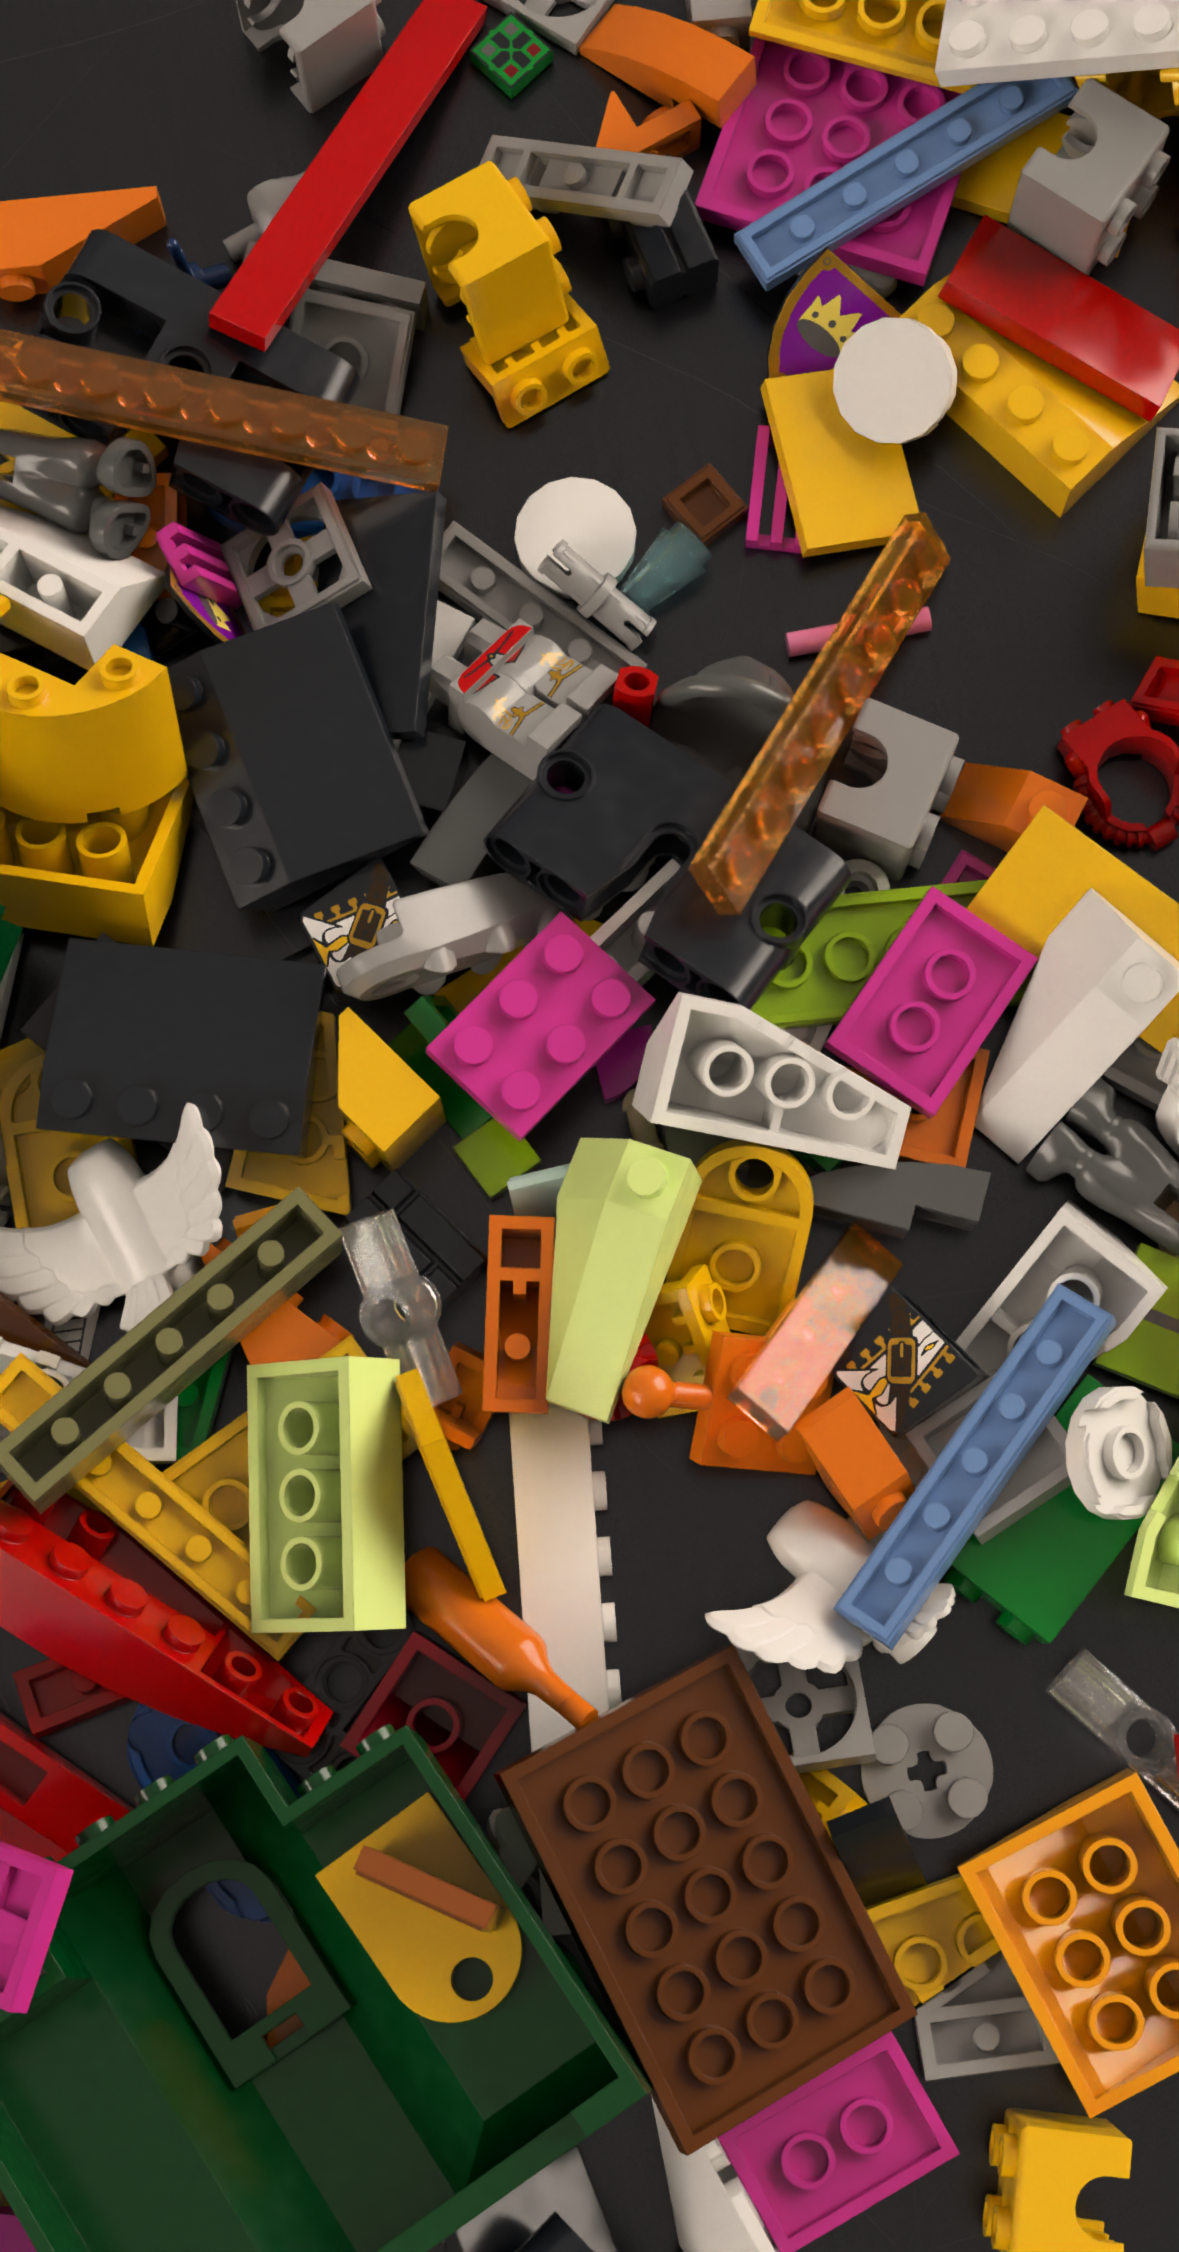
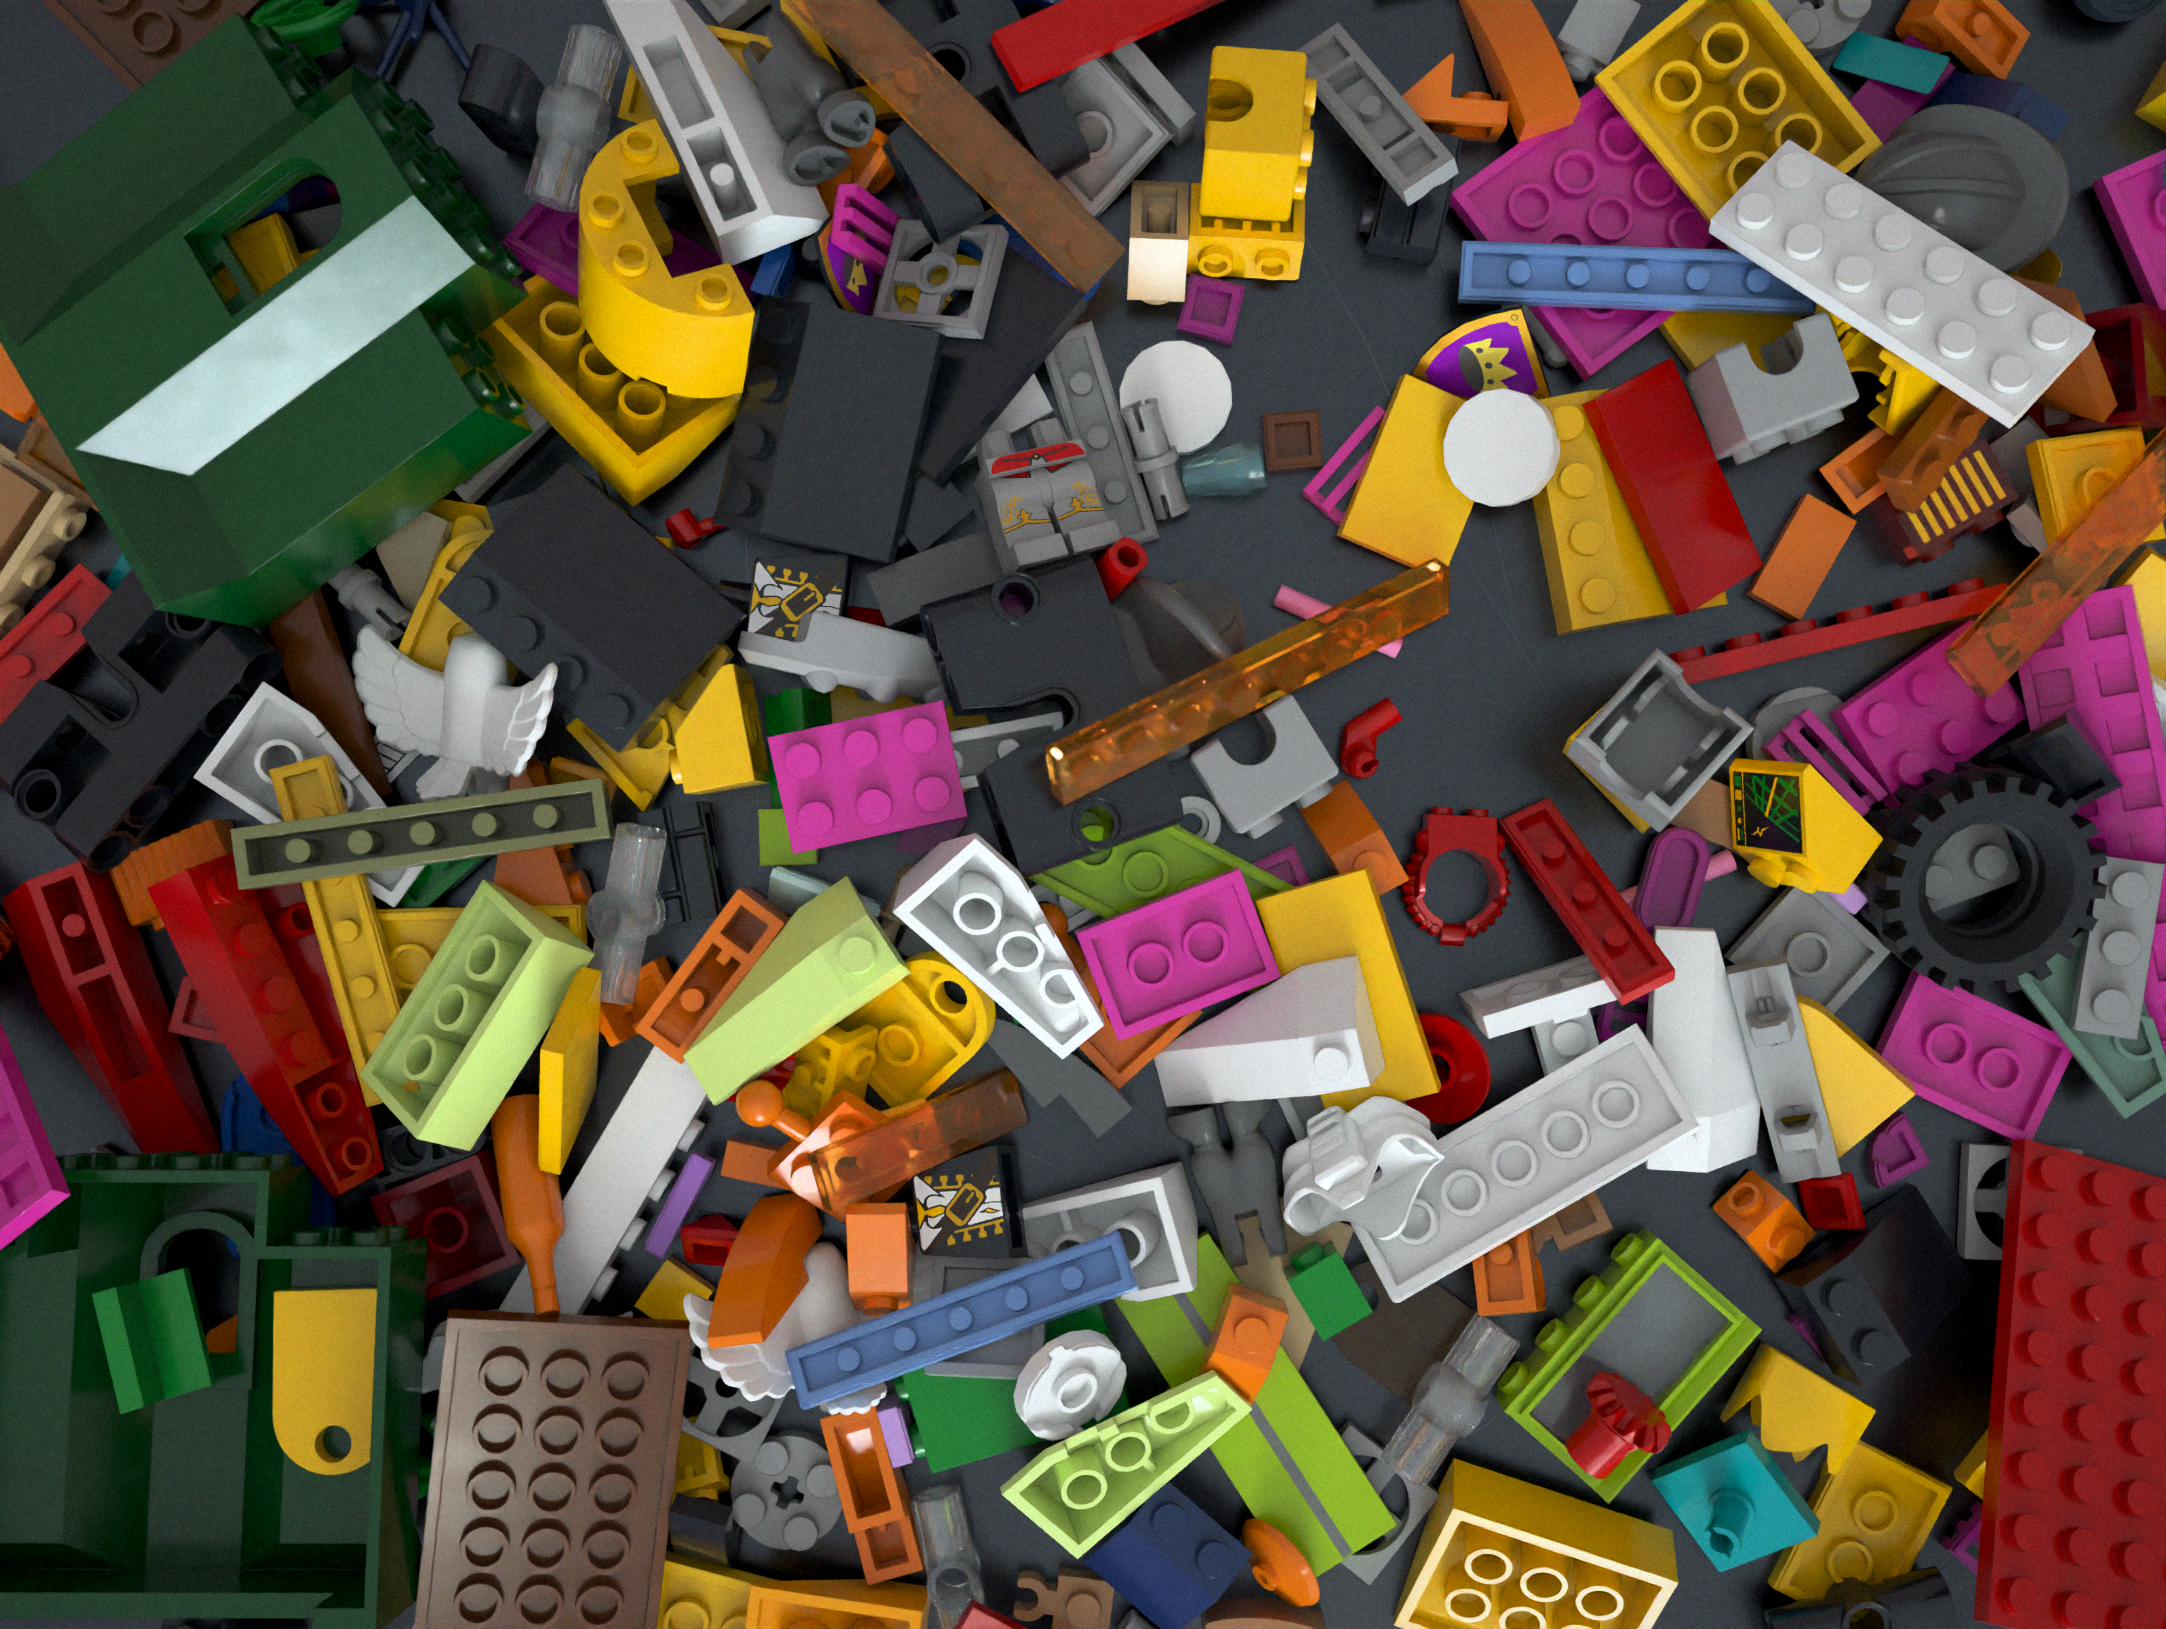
camera: 30 degrees right, 10 degrees up
dark orange tile [353,1845,506,1933] -> none
none -> green panel [92,1267,216,1414]
none -> yellow tile [634,1255,717,1320]
none -> medium lavender tile [645,1150,716,1259]
none -> red hand [665,508,726,549]
none -> red slope [680,1213,739,1266]
none -> orange slope [707,1193,824,1349]
none -> orange piece [720,1135,789,1190]
none -> orange slope [819,1405,928,1585]
none -> lavender tile [877,1393,916,1468]
none -> tan slope [1127,180,1189,305]
none -> magenta tile [1176,273,1246,345]
none -> red arm [1339,697,1402,779]

